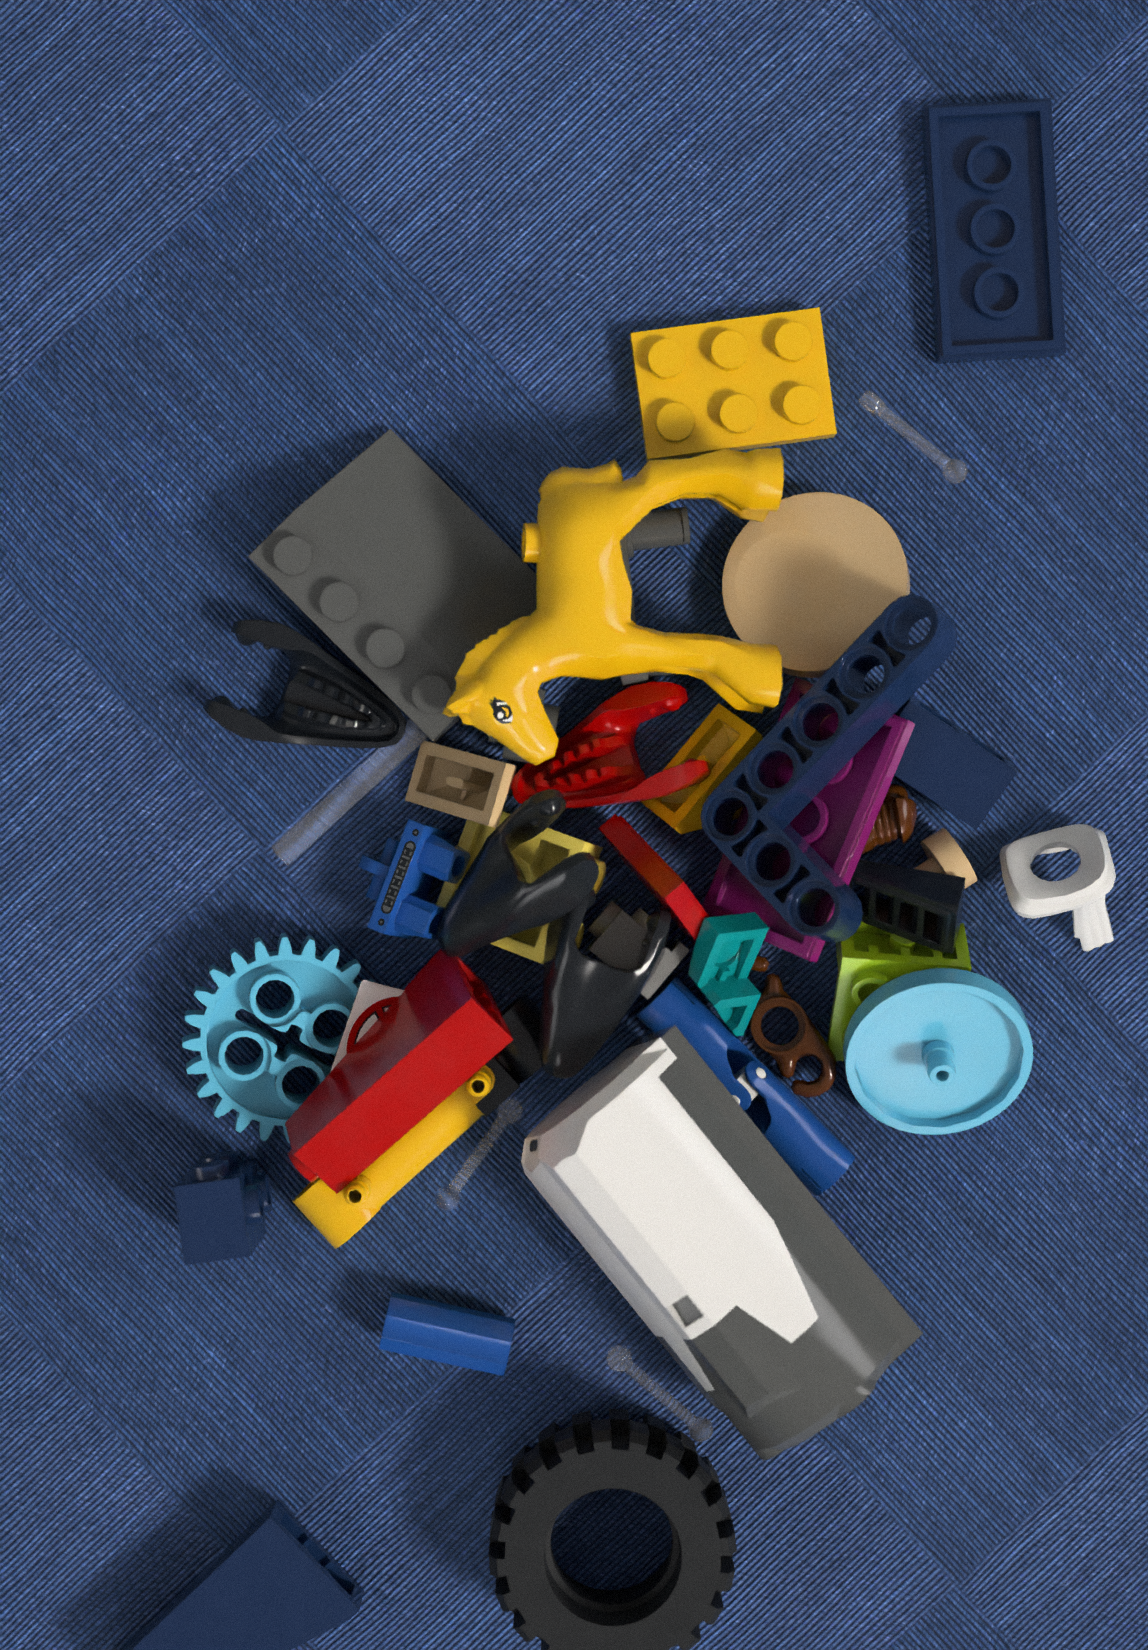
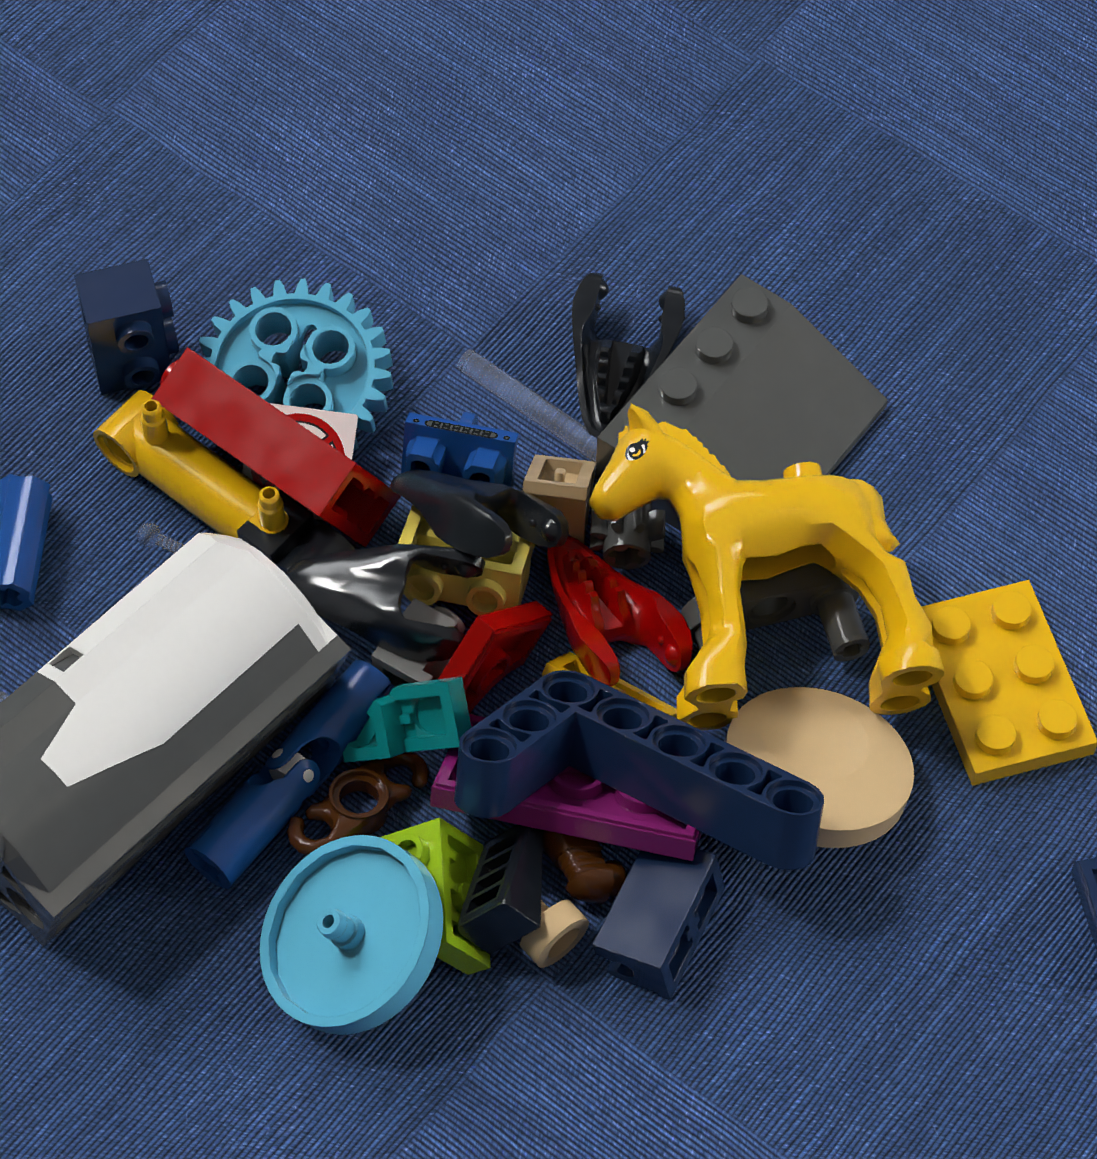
camera: 75 degrees right, 30 degrees down
clear hinge [858,390,968,484] -> none
white piece [1000,824,1116,952] -> none

